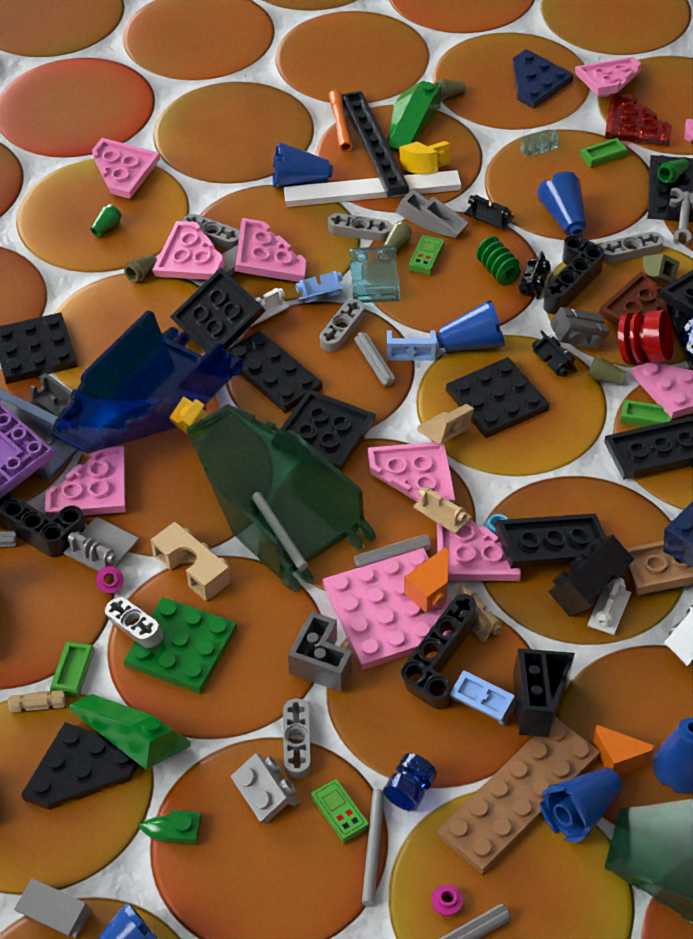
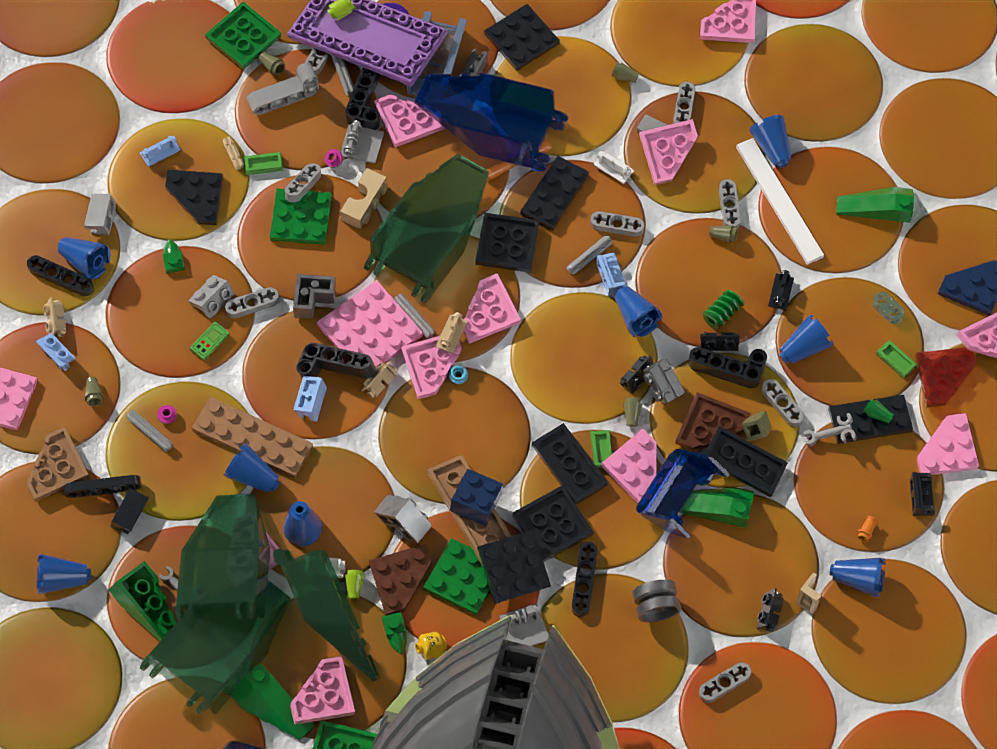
camera: 70 degrees right, 15 degrees up
green wedge [69,694,191,770] -> none
green cone [90,204,122,237] -> none
bright pink plate [153,221,225,280] -> none
yellow brick [169,396,218,443] -> none
black plate [170,267,266,361] -> none
light grey bar [252,492,308,571] -> none
light blue hinge [295,271,347,303] -> none
orange piece [329,90,353,152] -> none
black tile [342,91,409,197] -> none
clear light blue panel [350,246,400,303] -> none
light grey bar [362,789,385,907] -> none
clear blue wheel [383,753,437,811] -> none
light grey slope [396,189,469,238] -> none
yellow brick [399,141,450,174] -> none
orange slope [404,548,449,613] -> none
bright green tile [408,235,444,275] -> none
tan panel [417,404,474,445] -> none
olive cone [434,78,466,100] -> none
black plate [446,357,550,438] -> none
black plate [495,513,607,569] -> none
black wedge [513,648,575,737] -> none
black wedge [548,534,634,617] -> none
white hinge [587,577,631,635] -> none
orange slope [592,725,654,776] -> none
red wheel [618,310,674,365] -> none

